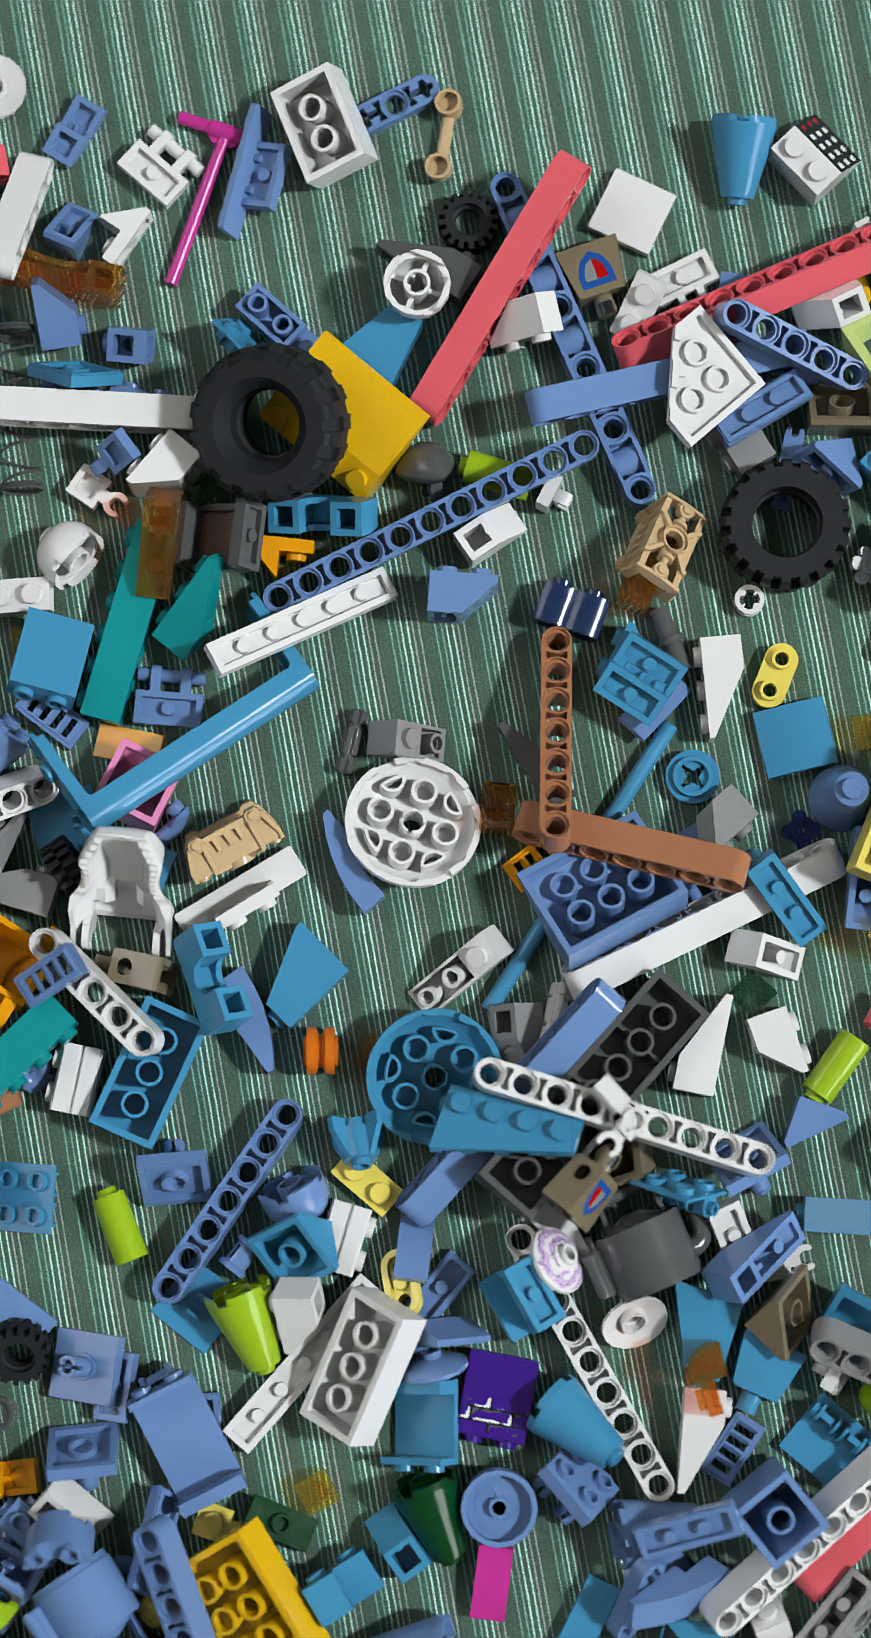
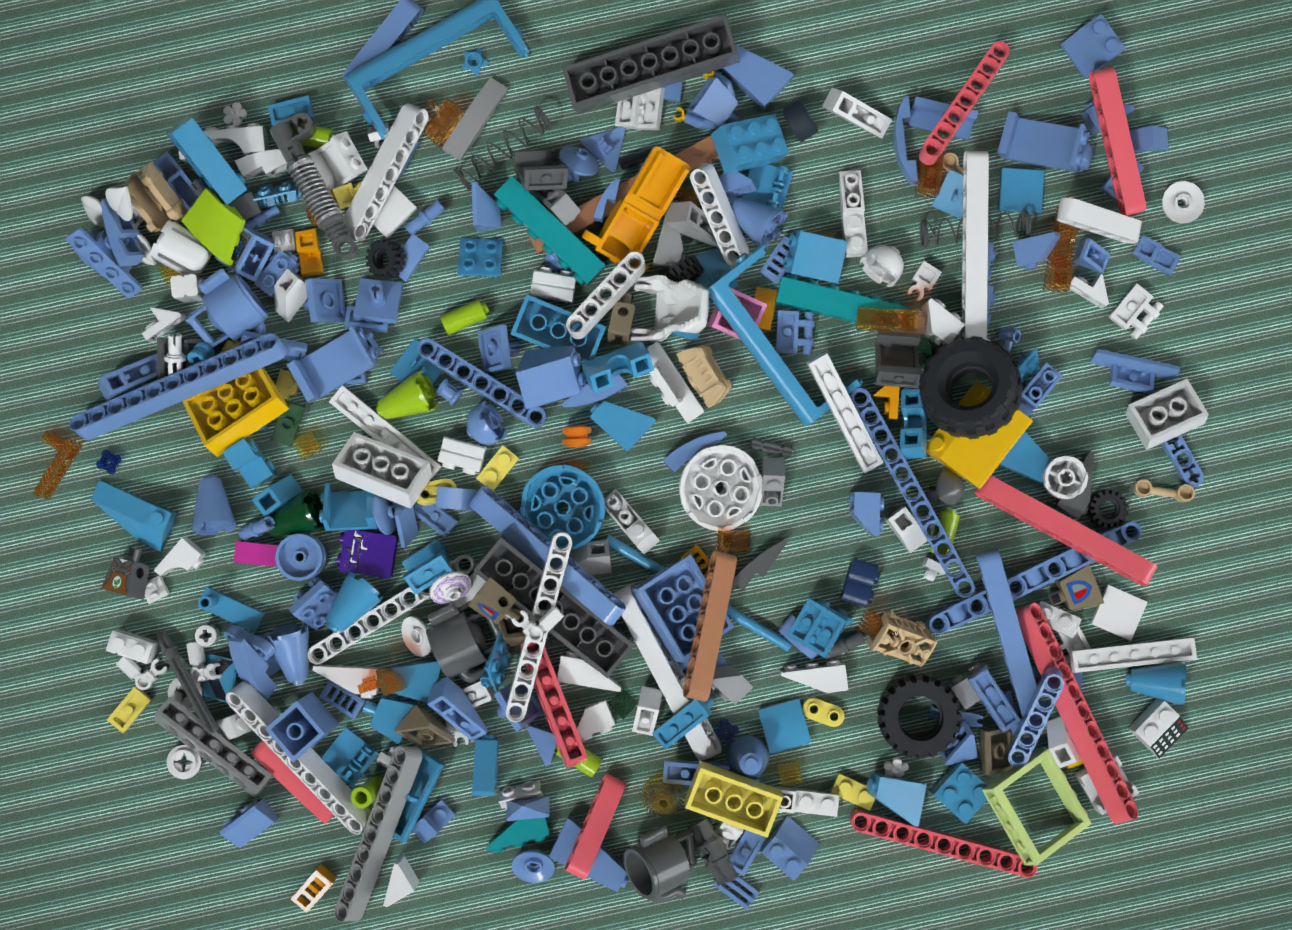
camera: 85 degrees right, 5 degrees up
medium blue slope [13,942,90,1009] -> none
medium blue cylinder [22,1510,96,1570] -> none
dark azure plate [27,360,124,389] -> none
medium blue plate [89,427,142,478] -> none
medium blue brick [102,326,156,365] -> none
teal slope [152,552,225,661] -> none
medium blue arm [155,799,190,848] -> none
dark pink bar [164,111,243,287] -> none
dark azure slope [246,1212,339,1283] -> none
white slope [269,1277,326,1354] -> none
dark azure brick [327,1109,385,1171] -> none
dark azure wing [428,1084,585,1157] -> none
white slope [490,290,564,353] -> none
nougat beam [540,626,572,853] -> none
white axle [540,981,570,1038] -> none
medium blue tile [631,1498,745,1561] -> none
dark azure gear [665,750,720,804] -> none
white plate [666,305,766,449] -> none
white bush [733,584,765,617] -> none
none -> medium blue pin [238,516,275,540]
none -> medium blue slope [516,345,586,409]
none -> coral brick [520,642,588,769]
none -> medium blue bar [999,326,1021,353]
none -> white plate [1069,638,1197,673]

